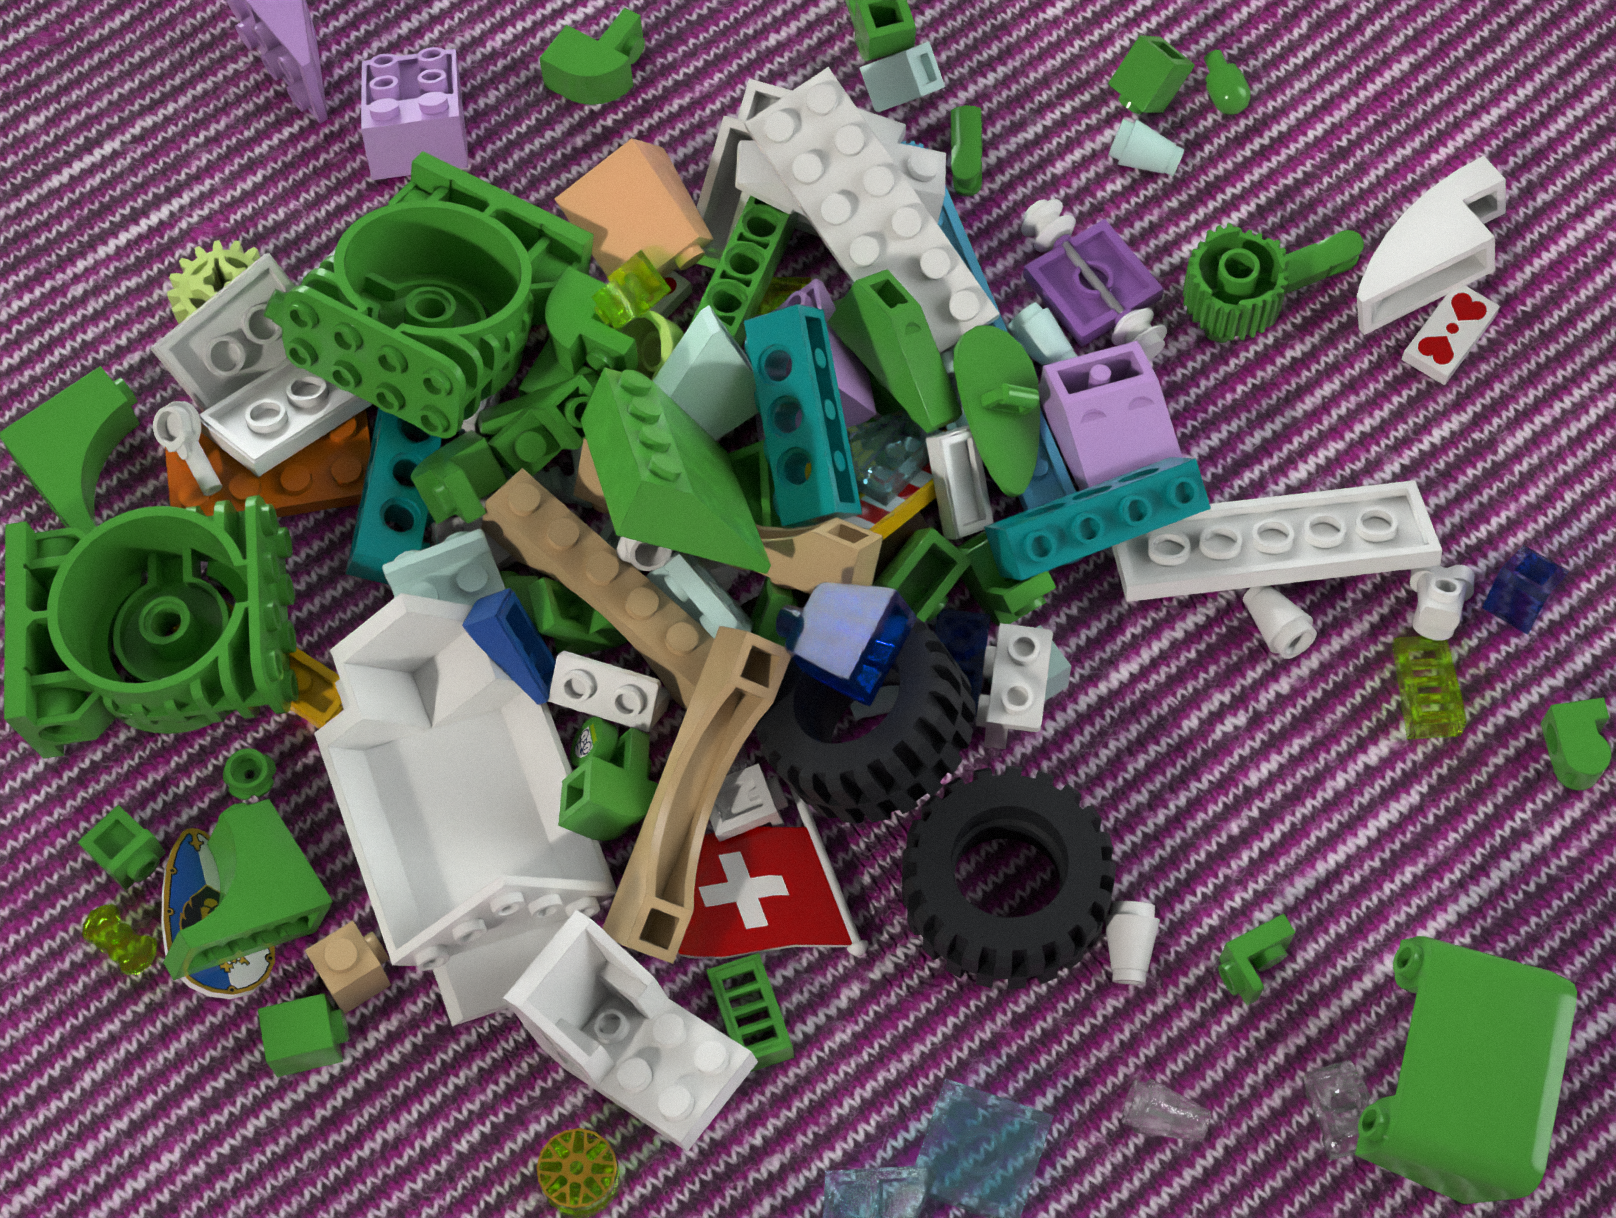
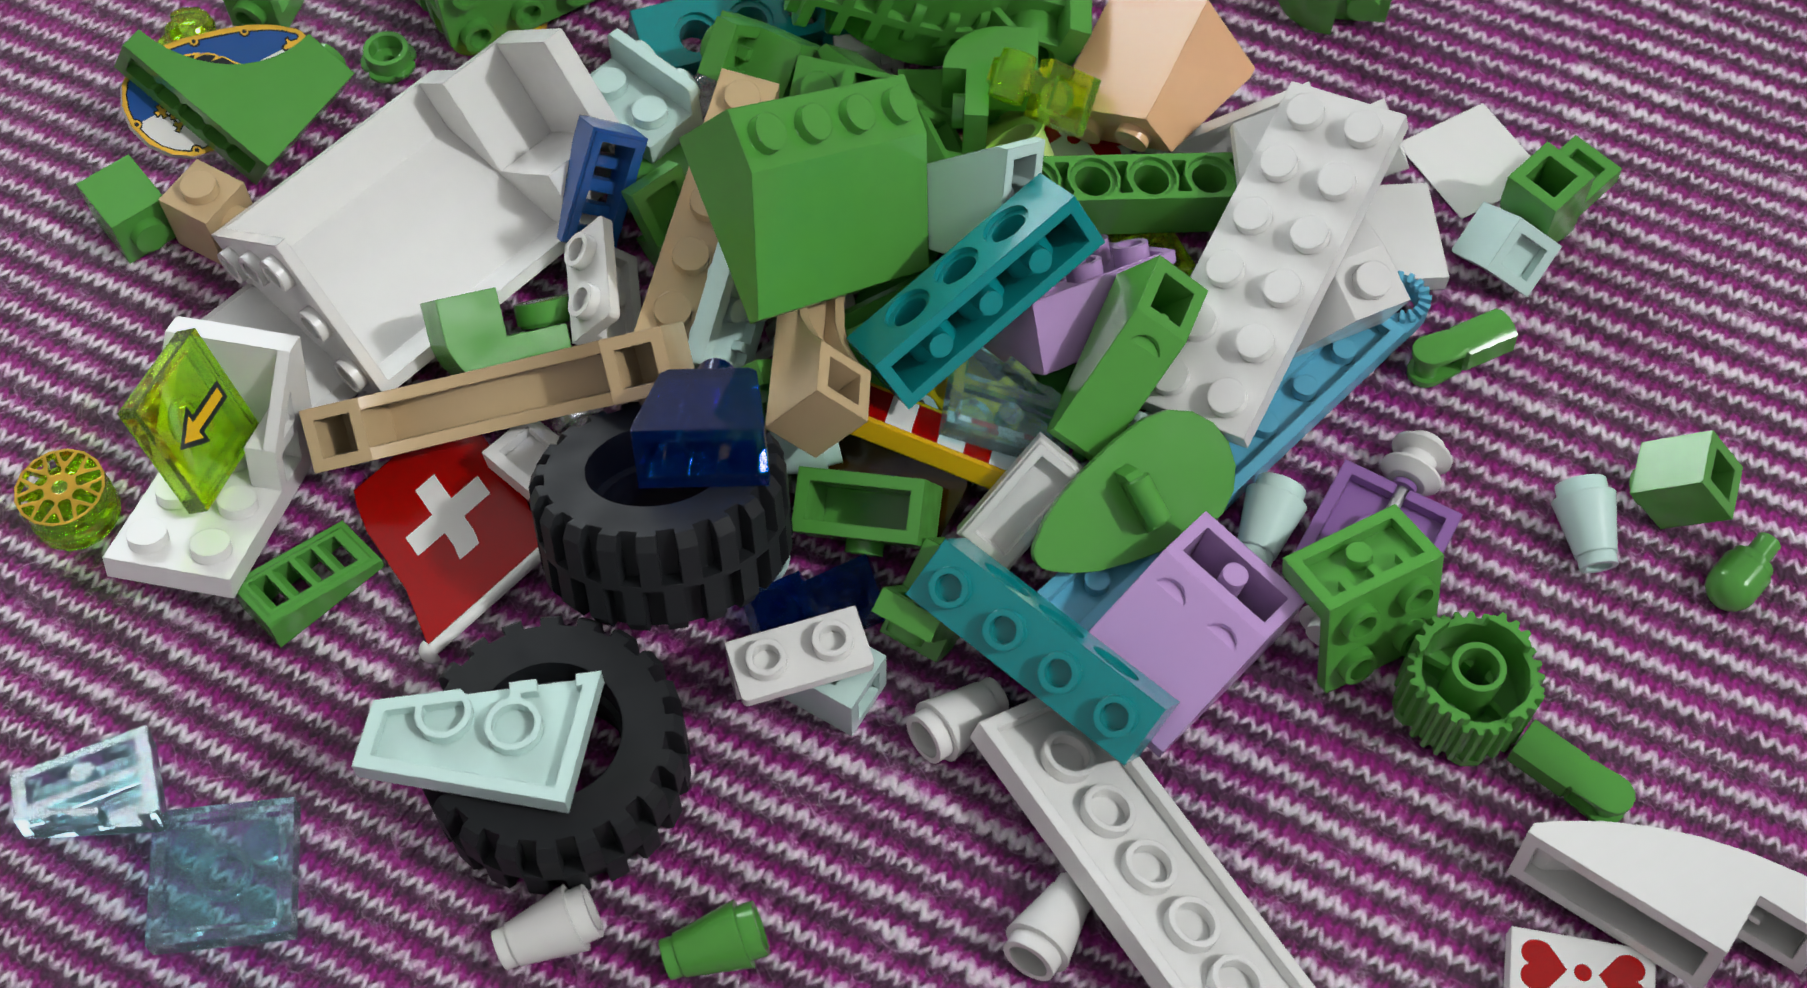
camera: 60 degrees right, 5 degrees down
none -> clear neon green tile [117,328,259,514]
none -> light aqua wing [352,671,605,813]
none -> bright green cone [659,899,770,981]
none -> white cone [906,677,1009,764]
none -> bright green bracket [1282,504,1444,693]
none -> white sticker [1402,103,1531,219]

